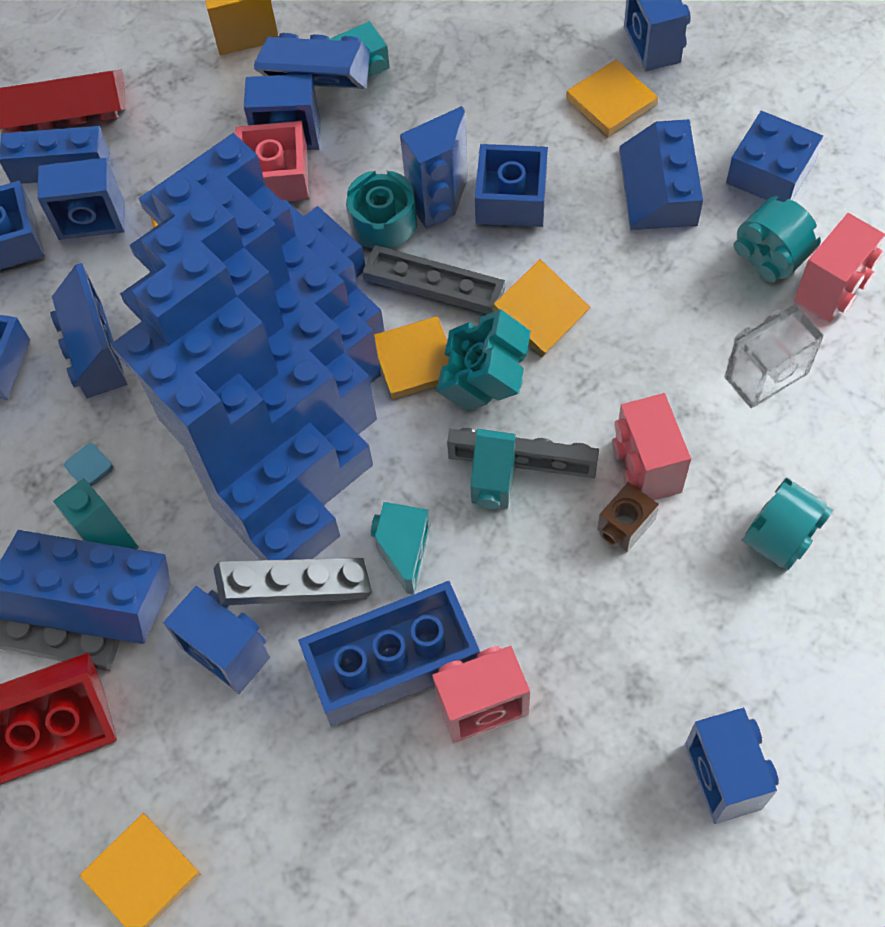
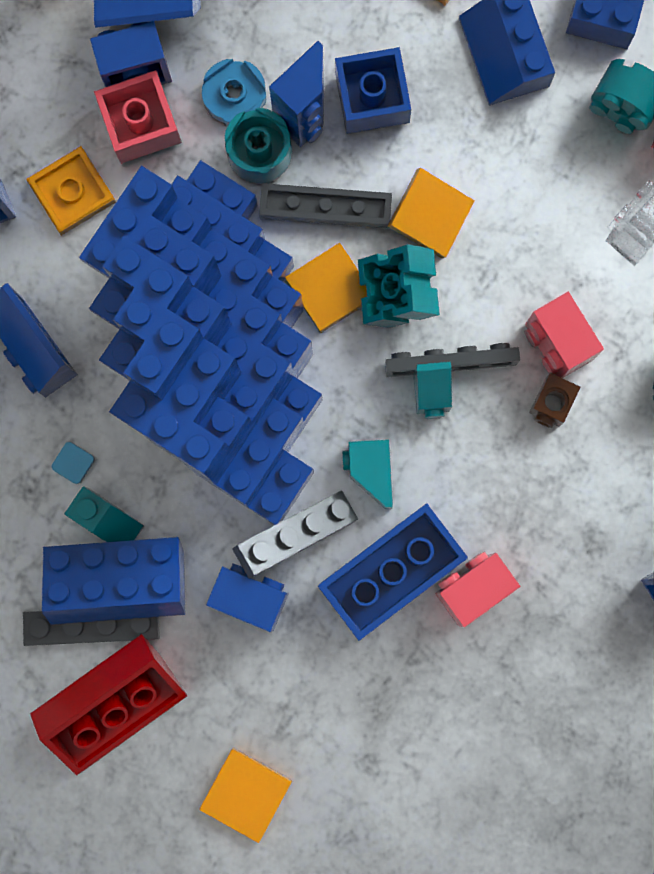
camera: 15 degrees left, 20 degrees up
none -> dark azure plate [202,59,266,126]

